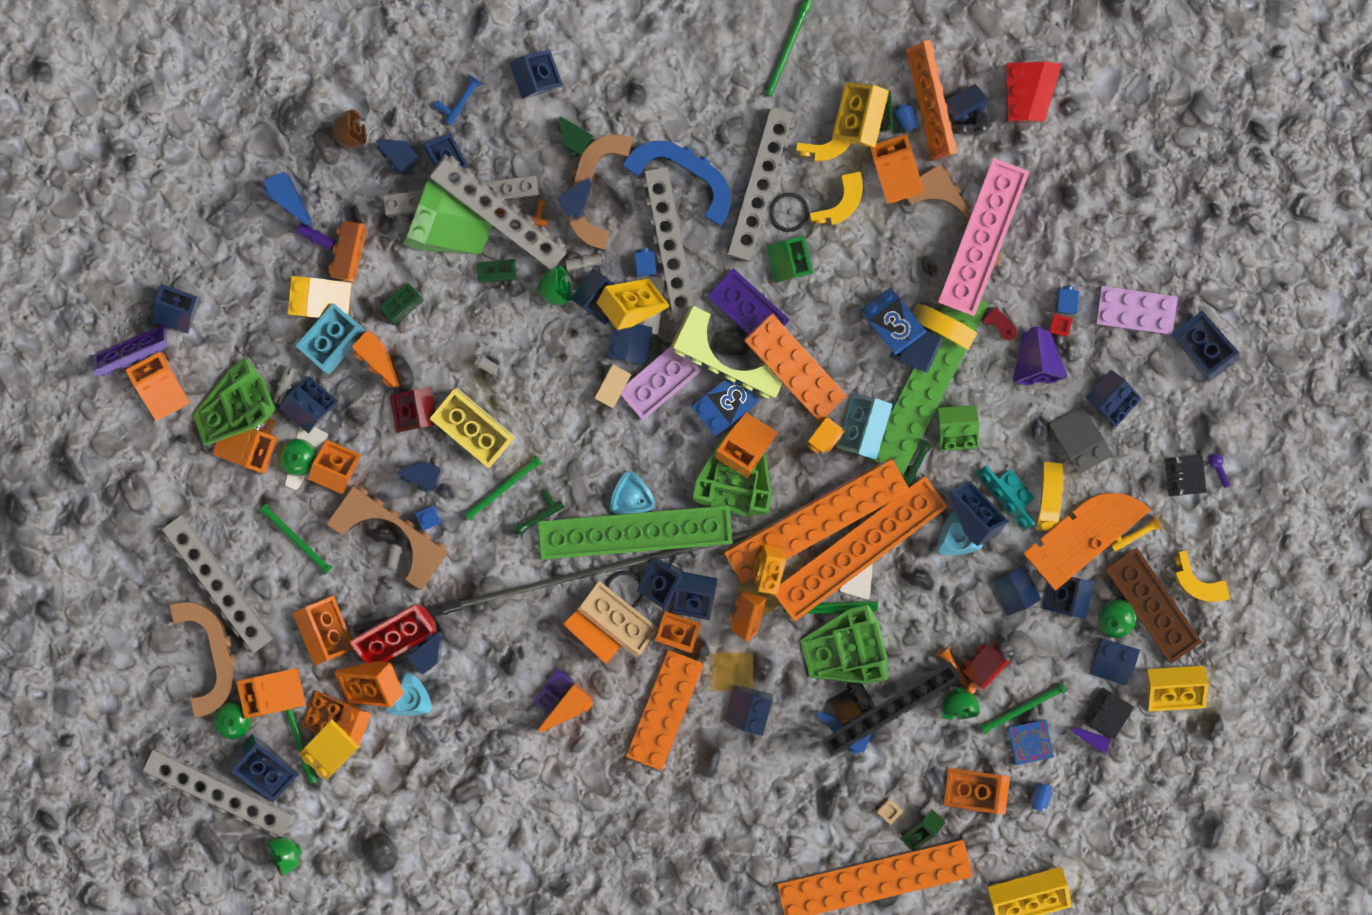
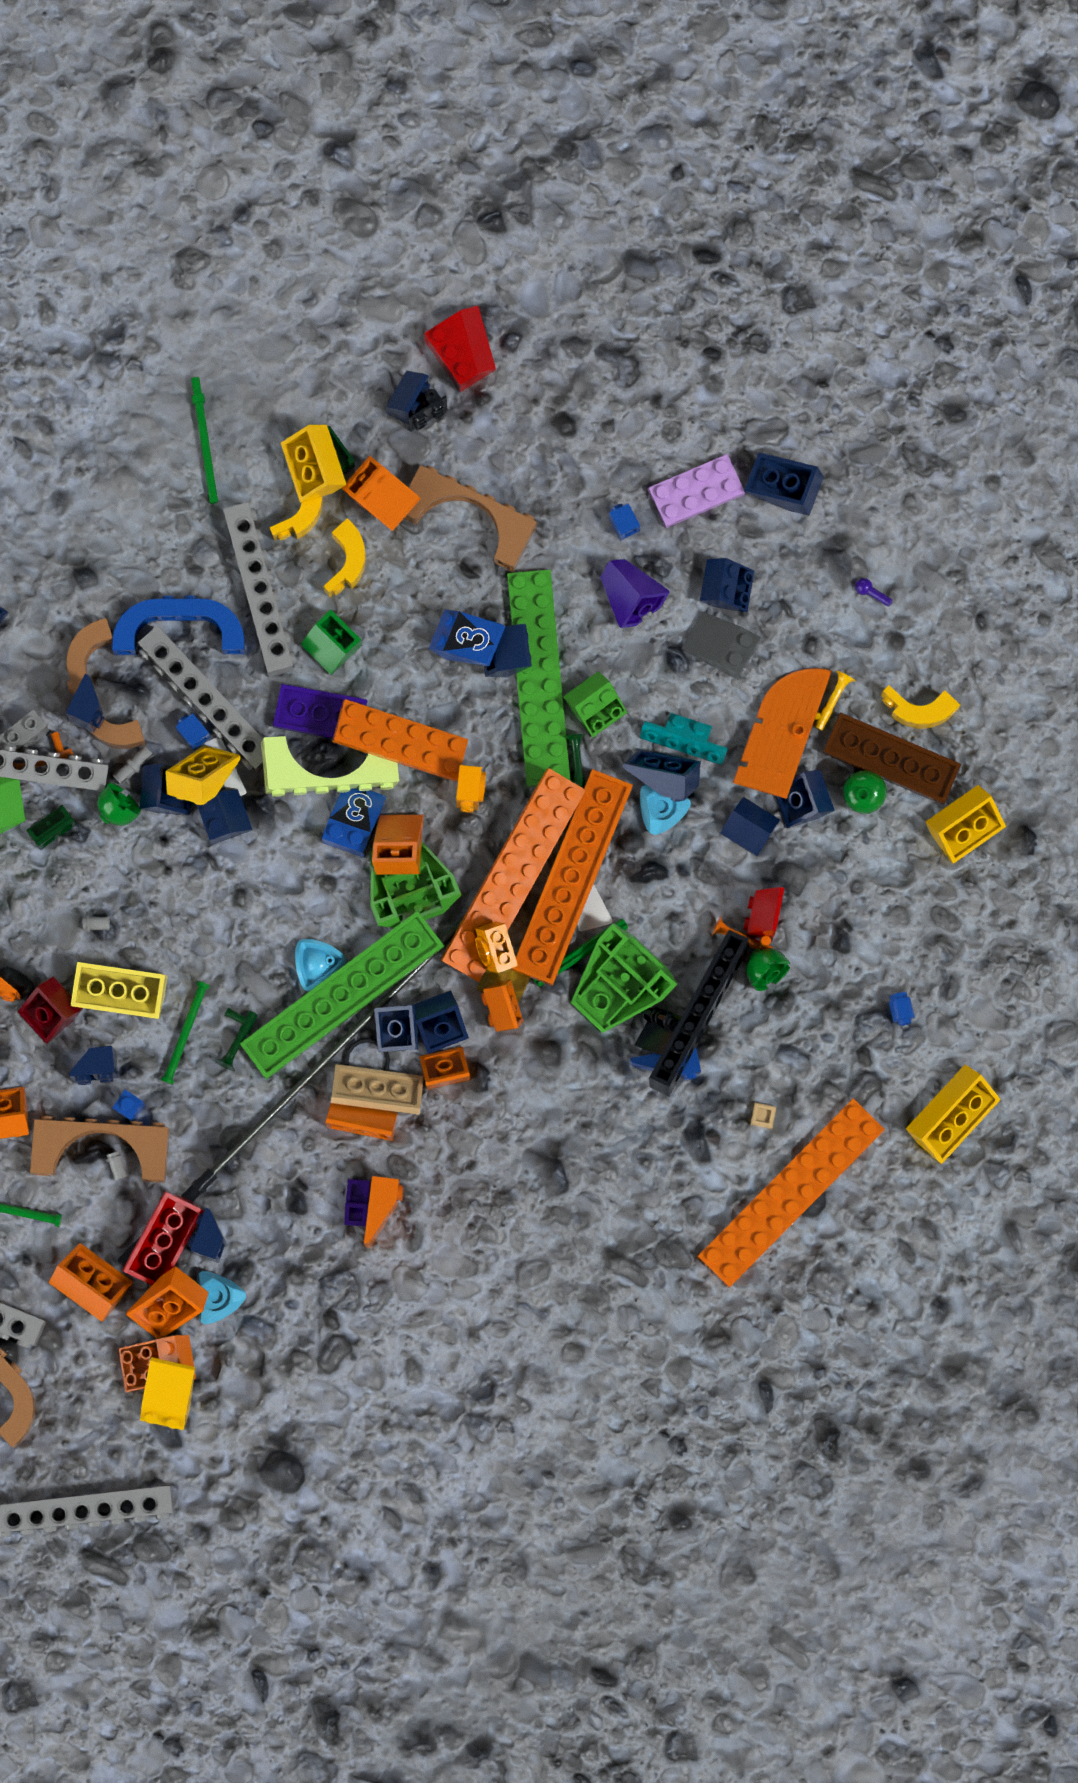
camera: 30 degrees left, 10 degrees down
green cylinder [213,701,252,739] -> none
dark blue slope [227,734,299,802] -> none
orange slope [236,668,306,719] -> none
green cylinder [268,836,302,876] -> none
green bar [285,709,317,784] -> none
dark green slope [558,116,594,158] -> none
tan hinge [594,364,631,408] -> none
lavender plate [621,346,701,420] -> none
orange plate [626,649,704,771] -> none
clear yellow tile [715,652,753,691] -> none
dark blue slope [725,685,772,736] -> none
black piece [770,193,809,232] -> none
medium azure slope [836,393,892,459] -> none
blue brick [893,103,918,133] -> none
dark green slope [900,809,946,851] -> none
orange plate [906,40,957,161] -> none
yellow arch [912,303,977,350] -> none
bright pink plate [938,158,1029,316] -> none
orange slope [944,768,1010,814] -> none
green bar [980,682,1066,735] -> none
dark red leg [981,307,1017,341] -> none
tile [1008,719,1054,765] -> none
yellow arch [1036,462,1063,531] -> none
red plate [1049,314,1073,337] -> none
dark purple slope [1071,726,1110,754] -> none
black hinge [1082,687,1134,739] -> none
dark blue slope [1089,637,1140,685] -> none
black hinge [1164,455,1207,497] -> none

